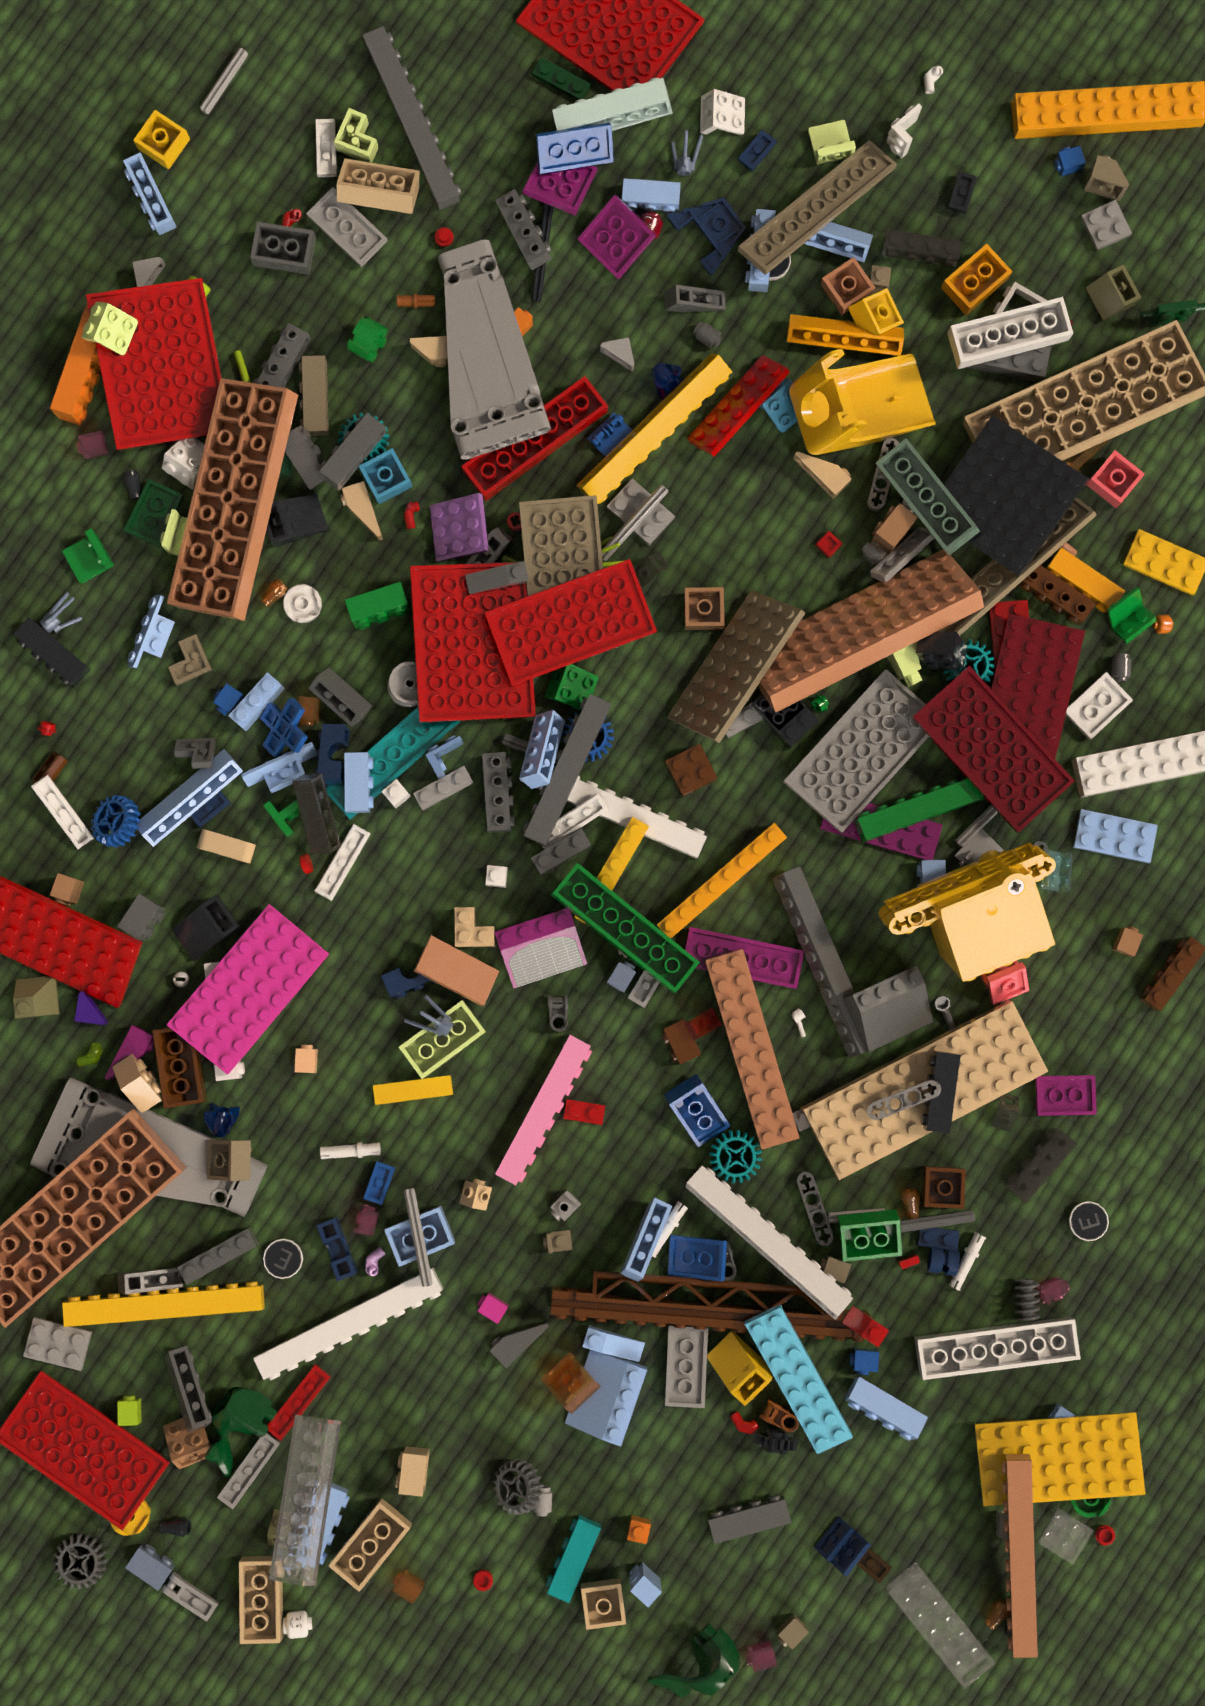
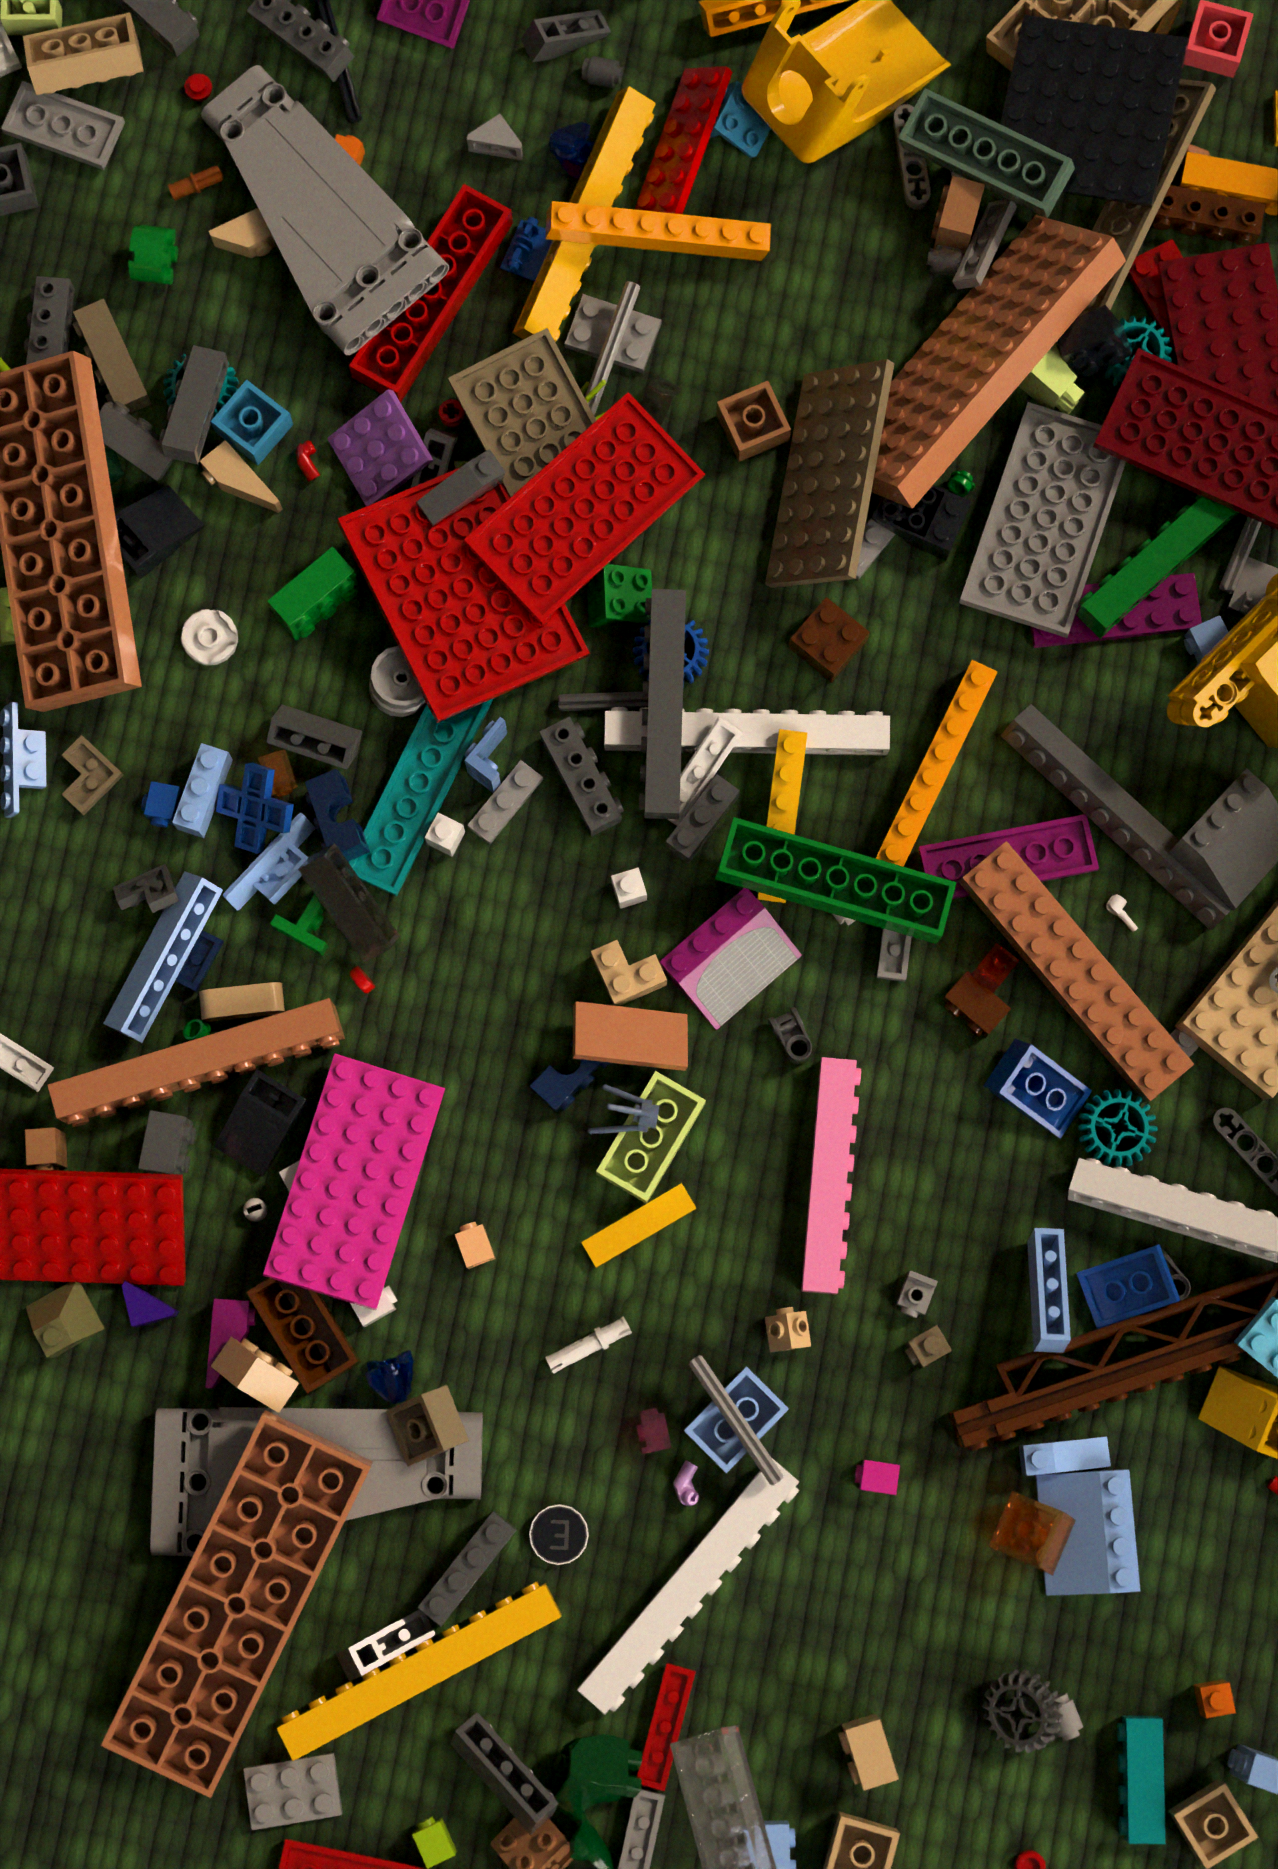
camera: 20 degrees left, 5 degrees down
clear neon green arm [77,1043,102,1067] -> none
blue gear [90,795,141,848] -> none
clear orange cone [261,578,288,607] -> none
white tile [315,824,371,901] -> none
dark blue arch [317,1216,358,1281] -> none
light blue brick [344,752,374,813] -> none
blue plate [363,1161,396,1205] -> none
dark grey slope [490,1321,549,1368] -> none
light blue brick [519,710,565,789] -> none
red plate [564,1099,605,1125] -> none
sand blue brick [607,961,636,993] -> none
white pin [652,1201,688,1258] -> none
light grey plate [665,1325,708,1408] -> none
tan slope [793,452,851,499] -> none
red tile [815,531,843,558] -> none
none -> nougat brick [48,998,345,1127]
none -> green plate [183,1019,211,1041]
none -> light orange brick [545,201,771,261]

